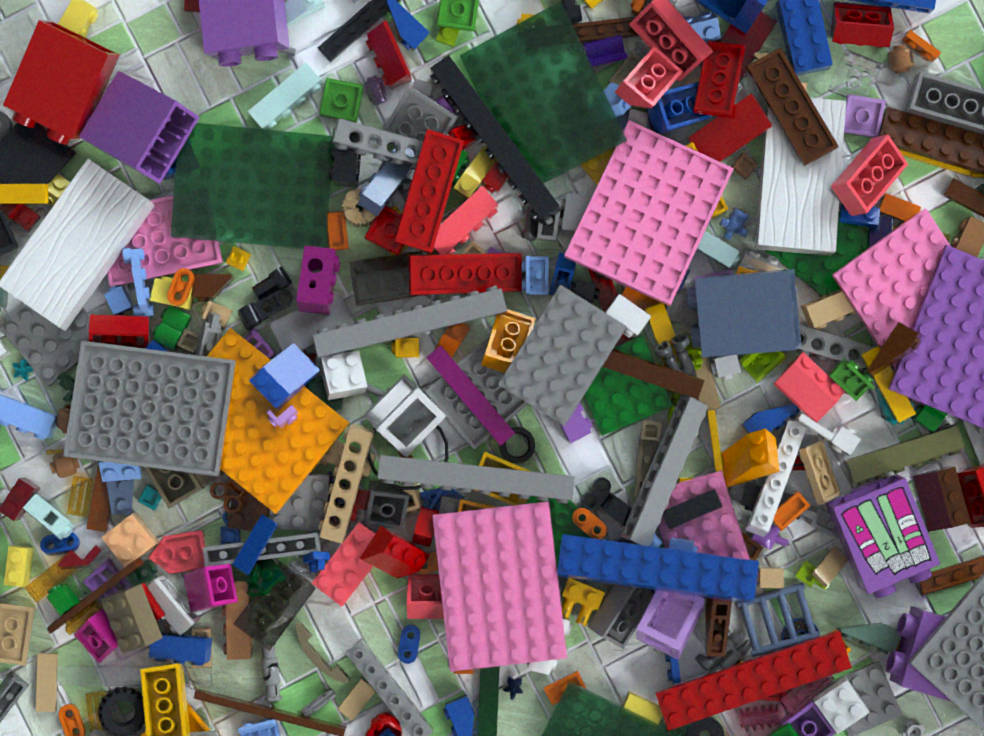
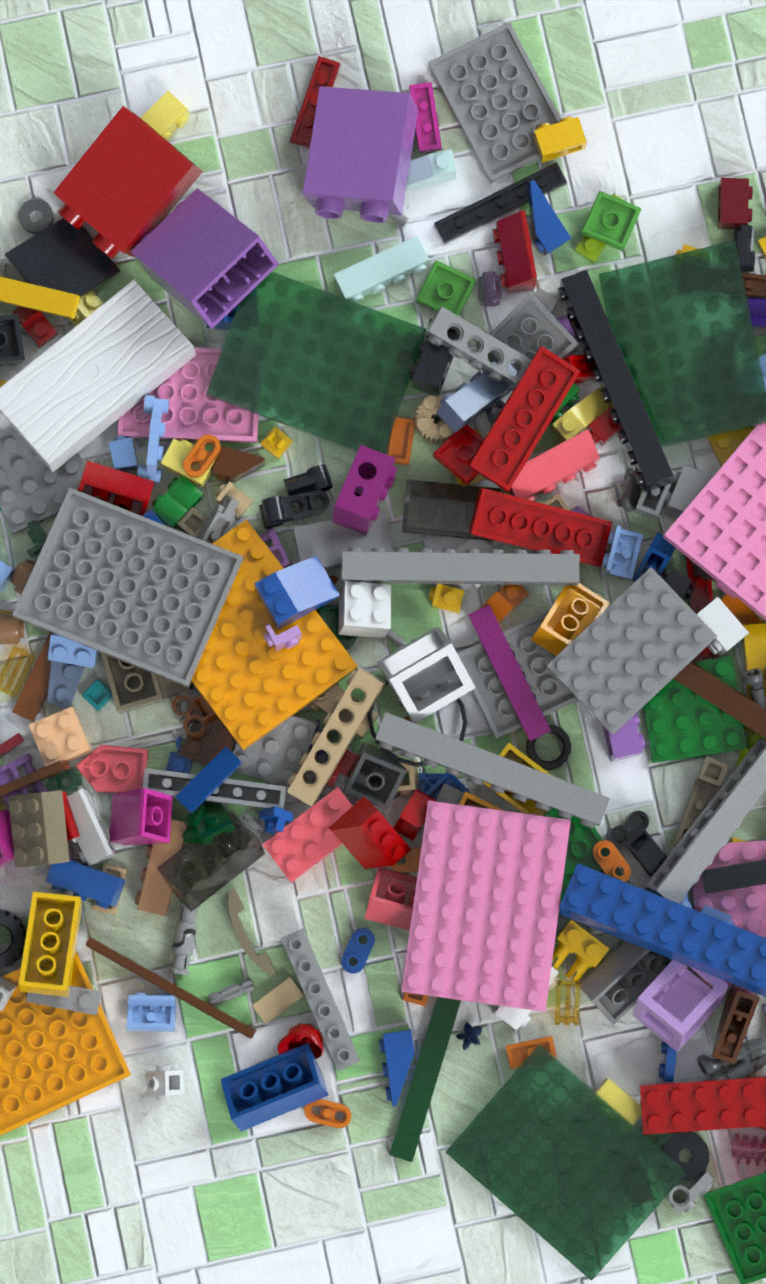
camera: 15 degrees right, 5 degrees down
none -> clear yellow tile [554,980,581,1025]

